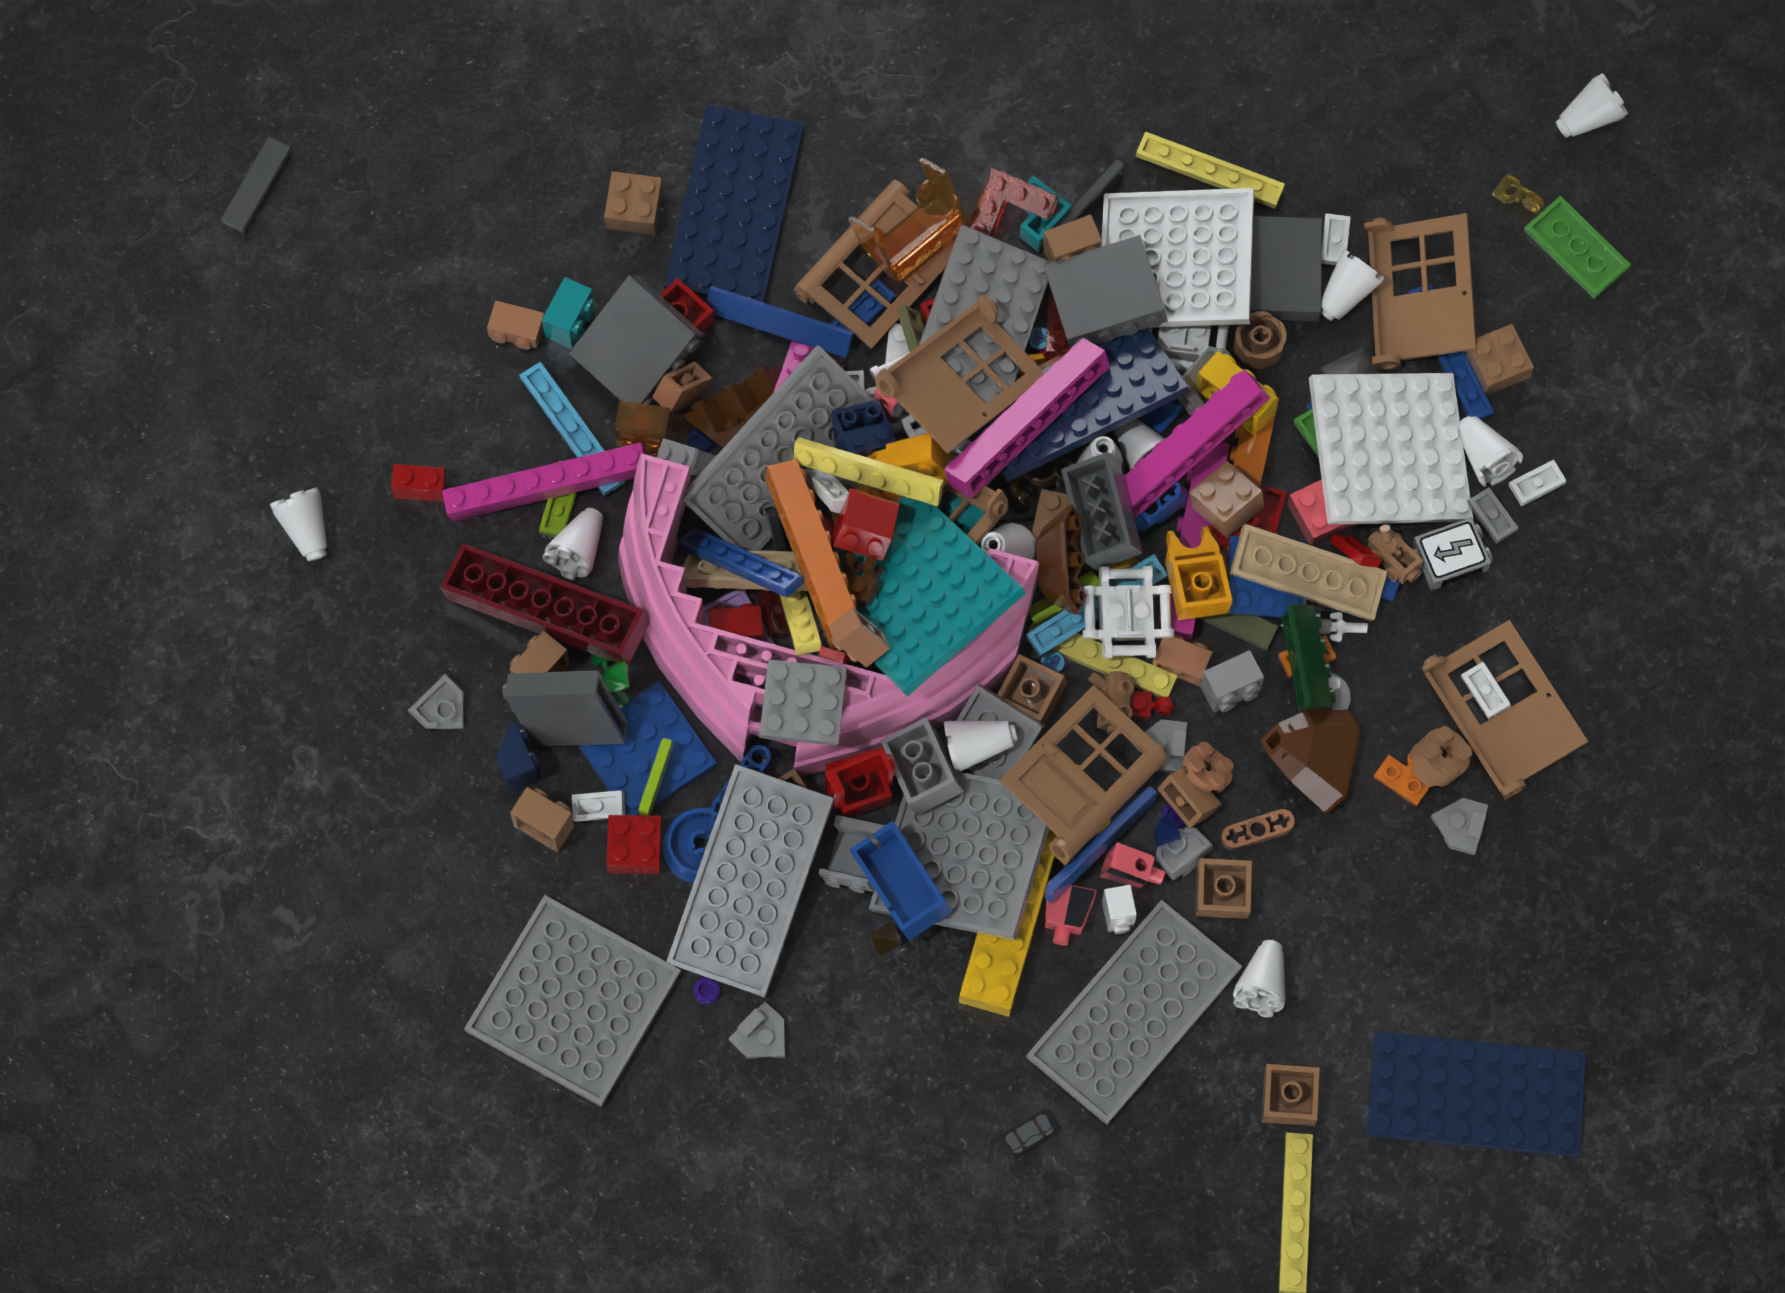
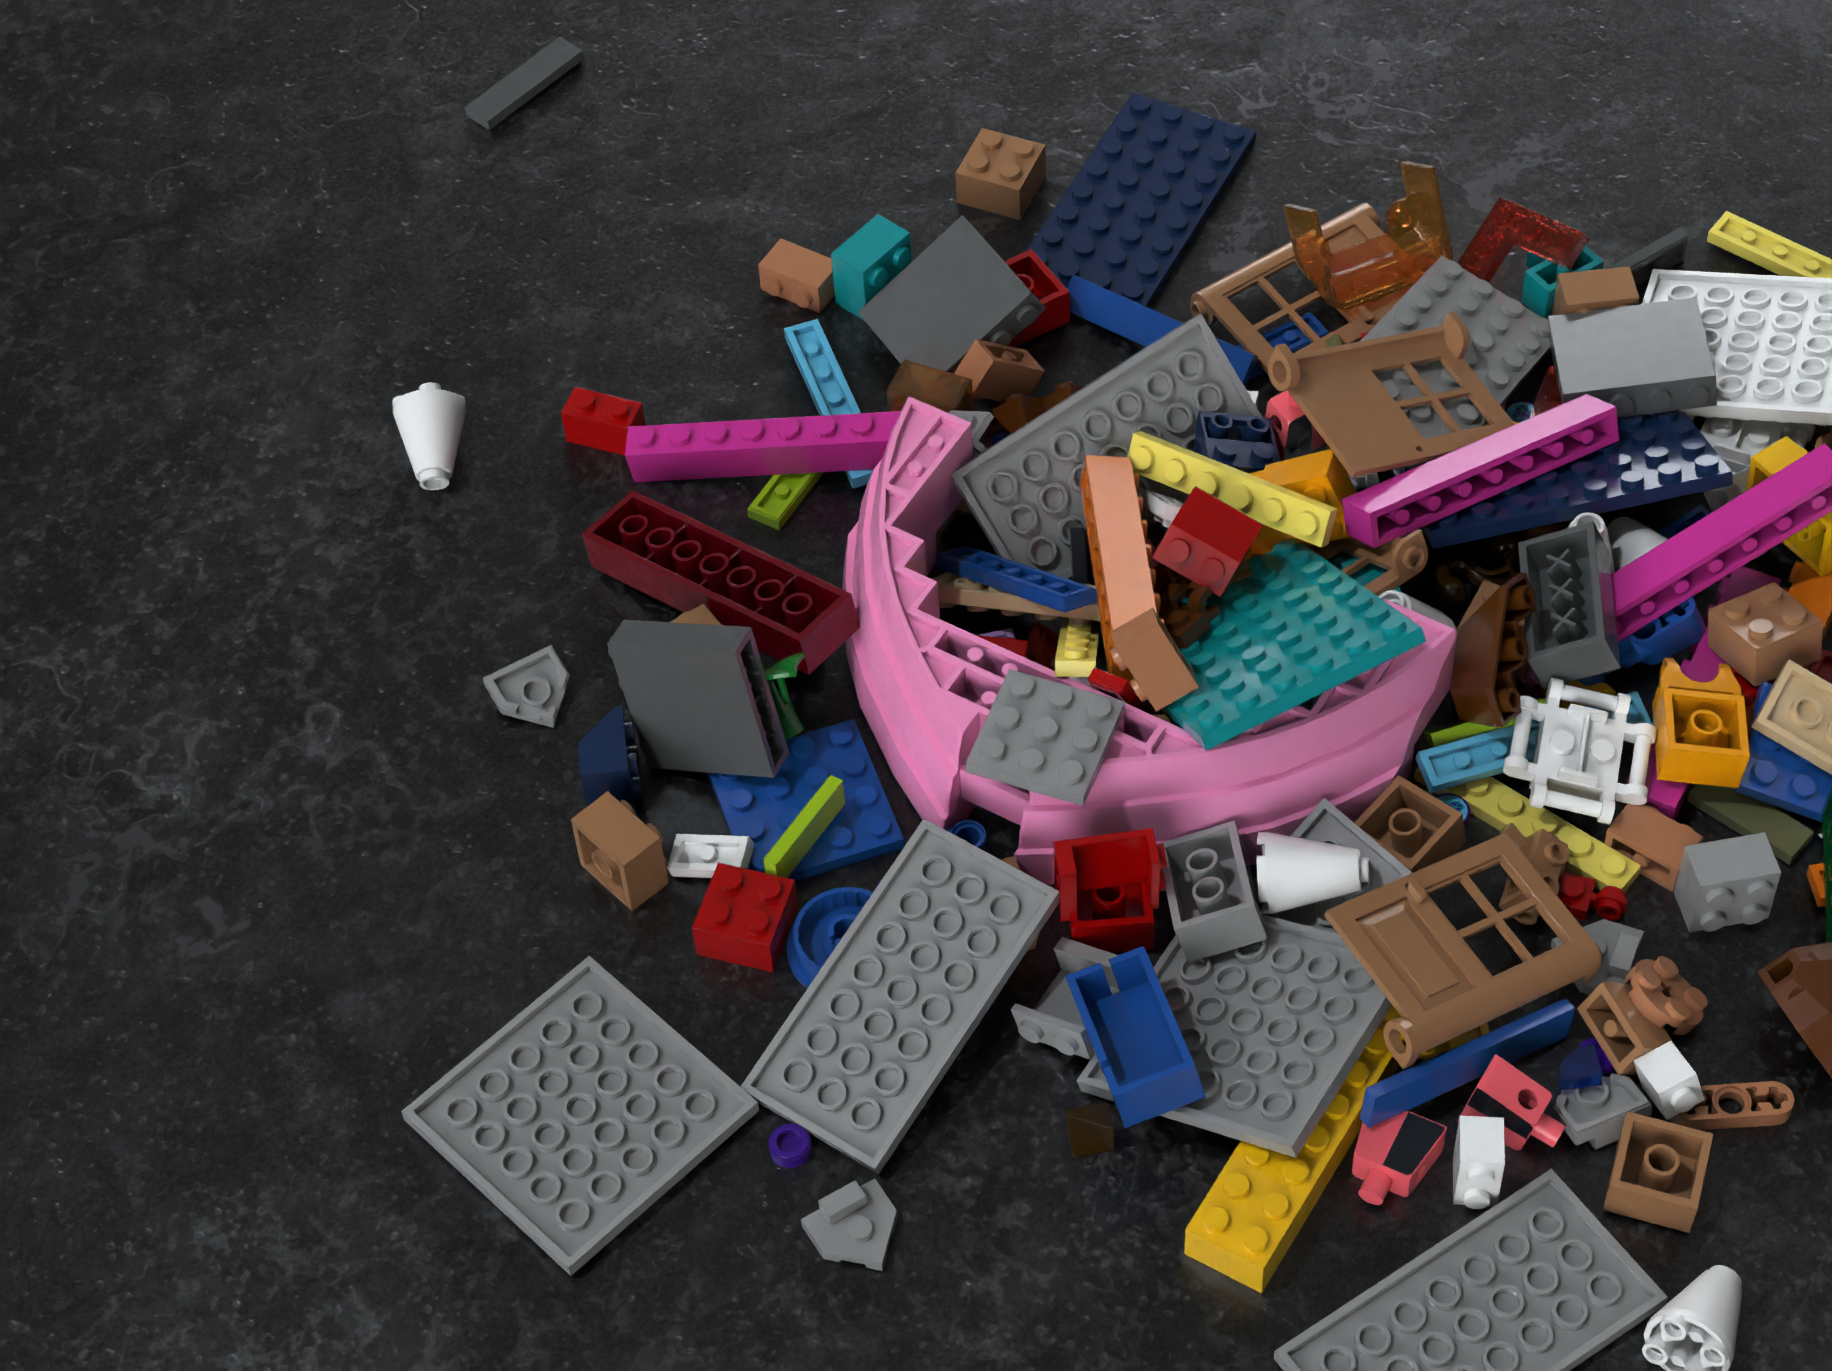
camera: 20 degrees right, 20 degrees down
white cone [542,508,603,580] -> none
none -> white brick [1633,1041,1704,1120]

